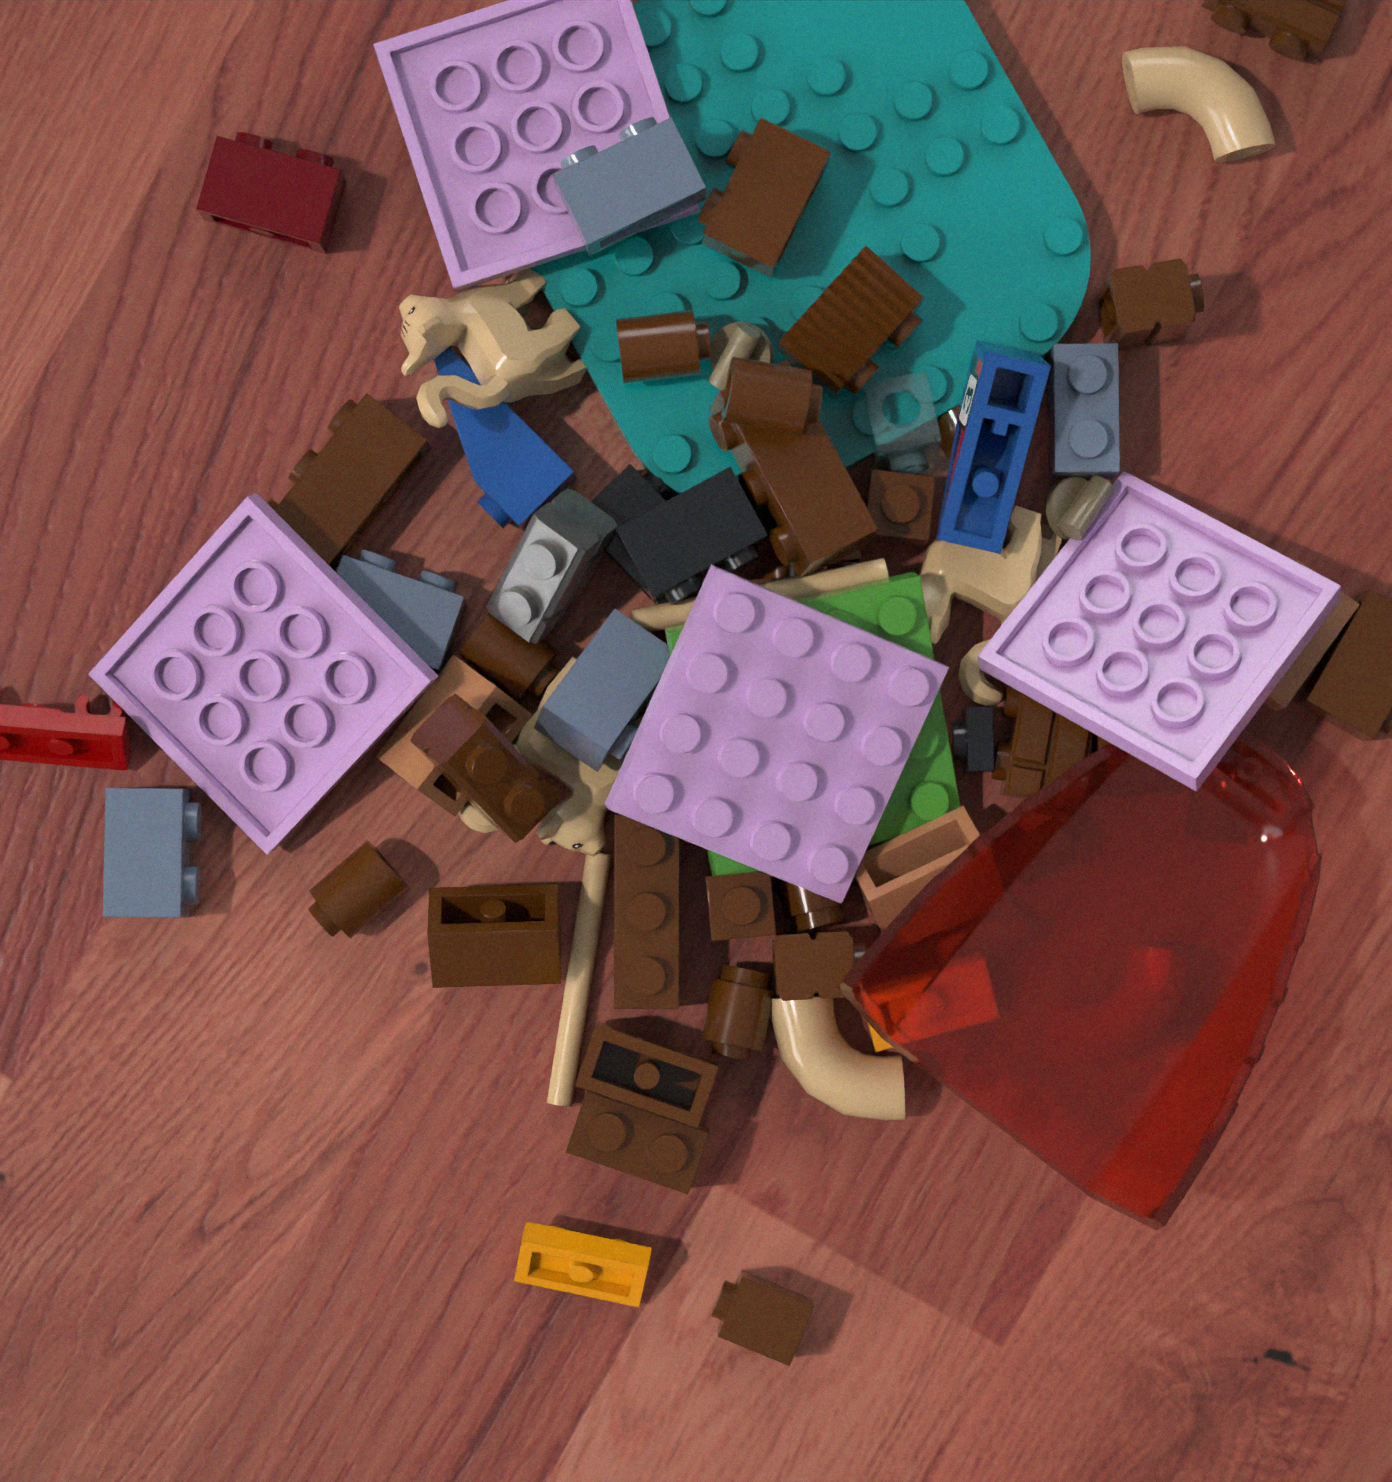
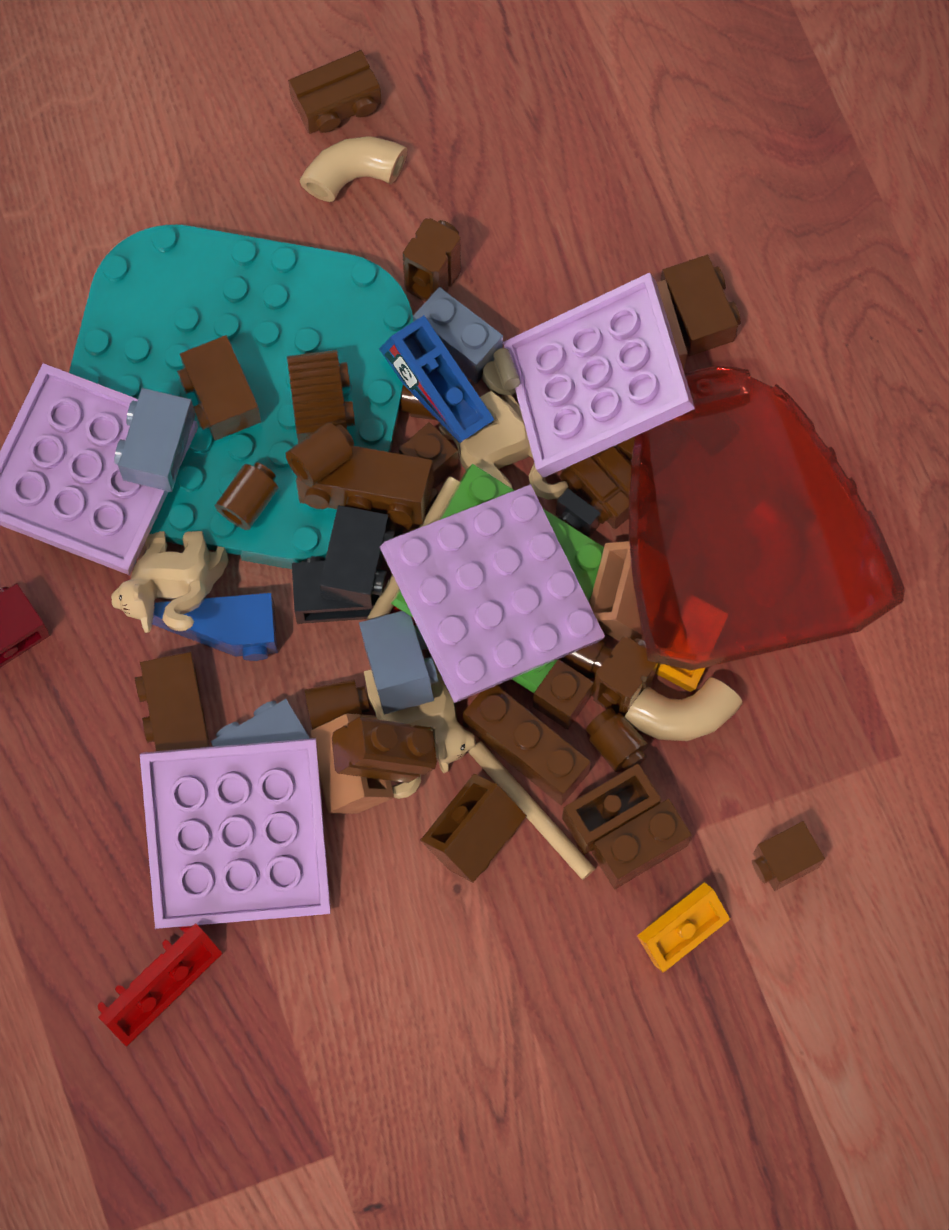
camera: 50 degrees left, 15 degrees down
sand blue brick [103,788,202,918] -> none
reddish brown brick [308,840,409,938] -> none
flat silver brick [486,488,618,644] -> none
dark tan plate [709,321,773,390] -> none
clear light blue bracket [864,372,942,474] -> none

